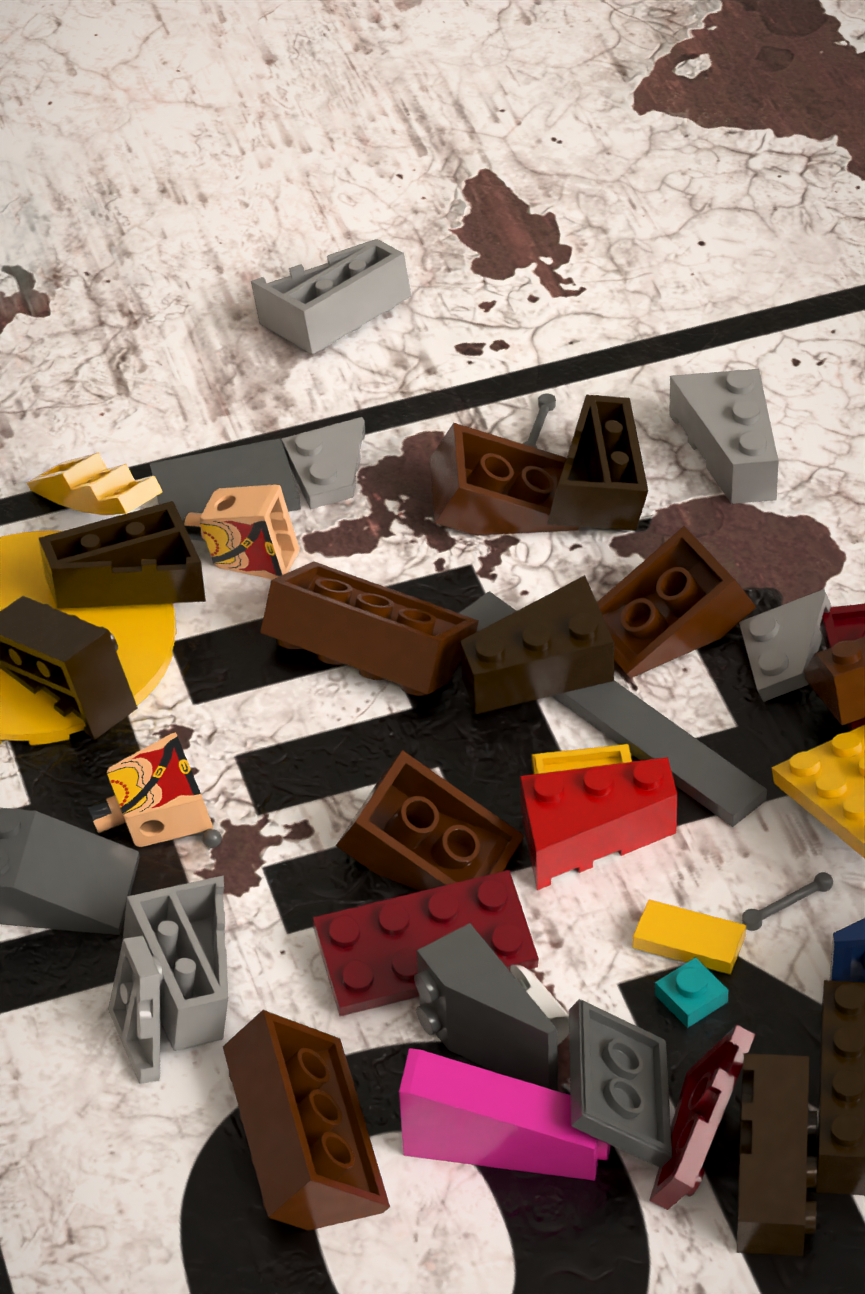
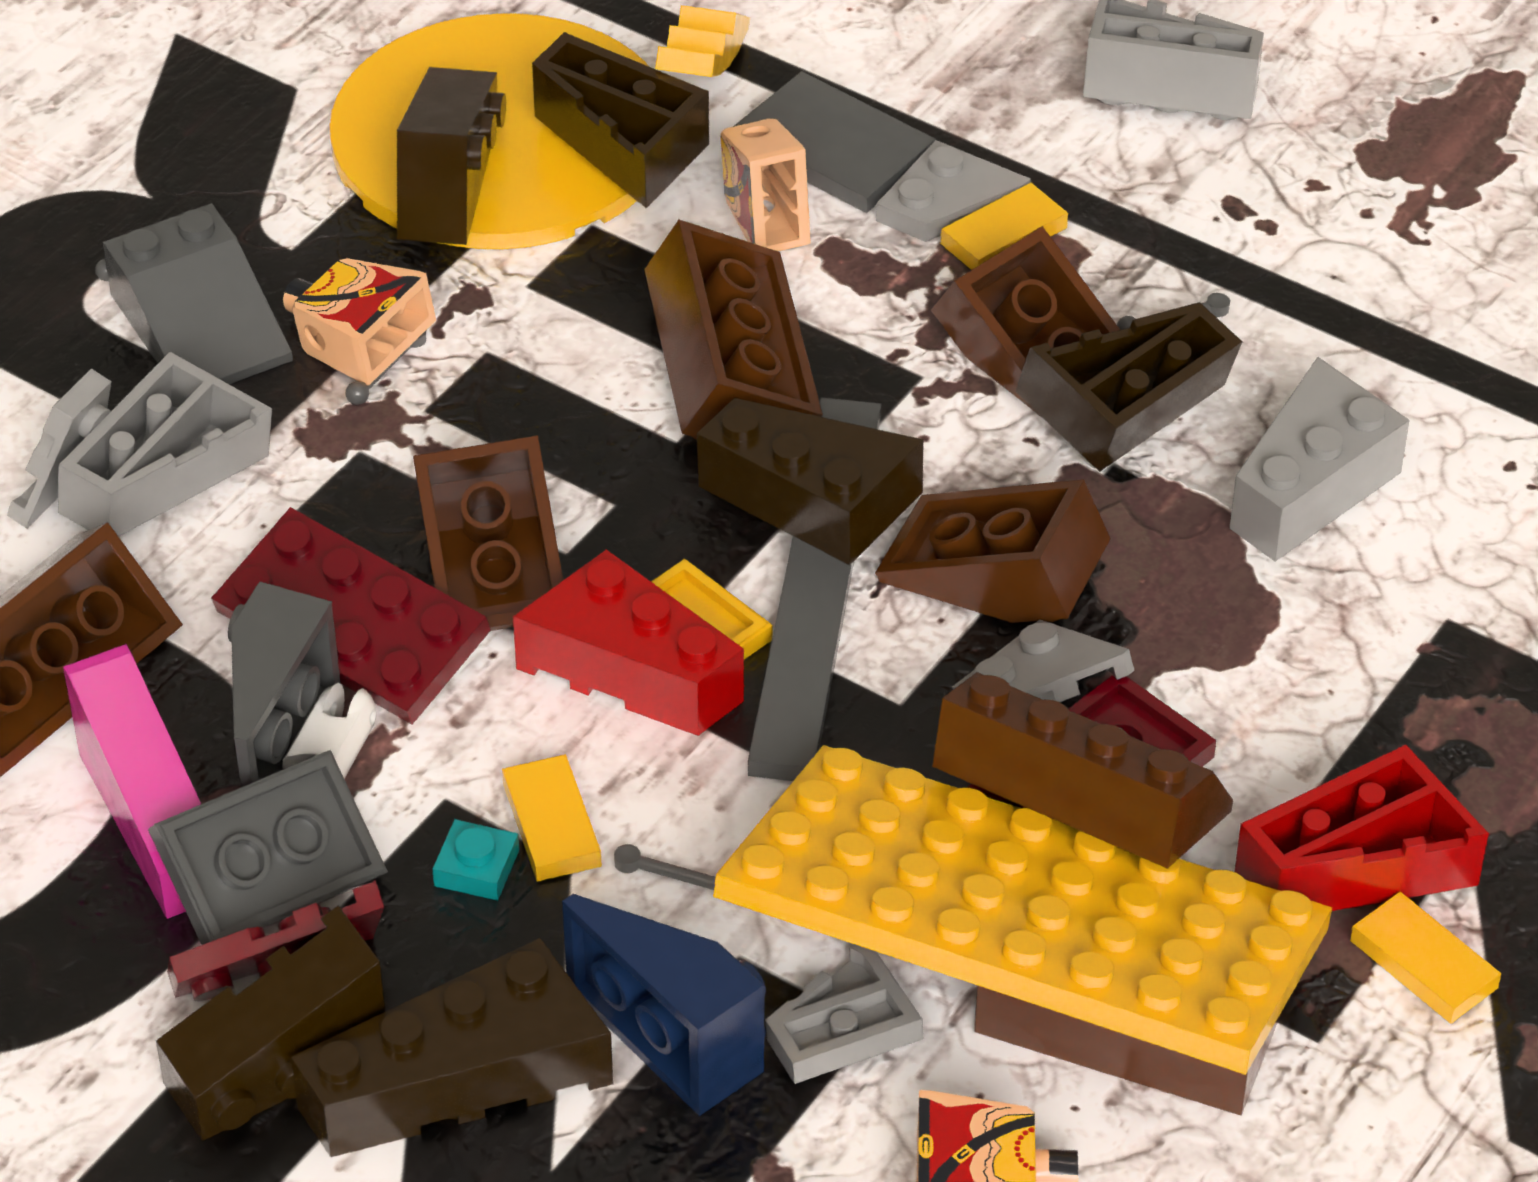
camera: 50 degrees right, 0 degrees up
none -> yellow tile [941,183,1068,270]

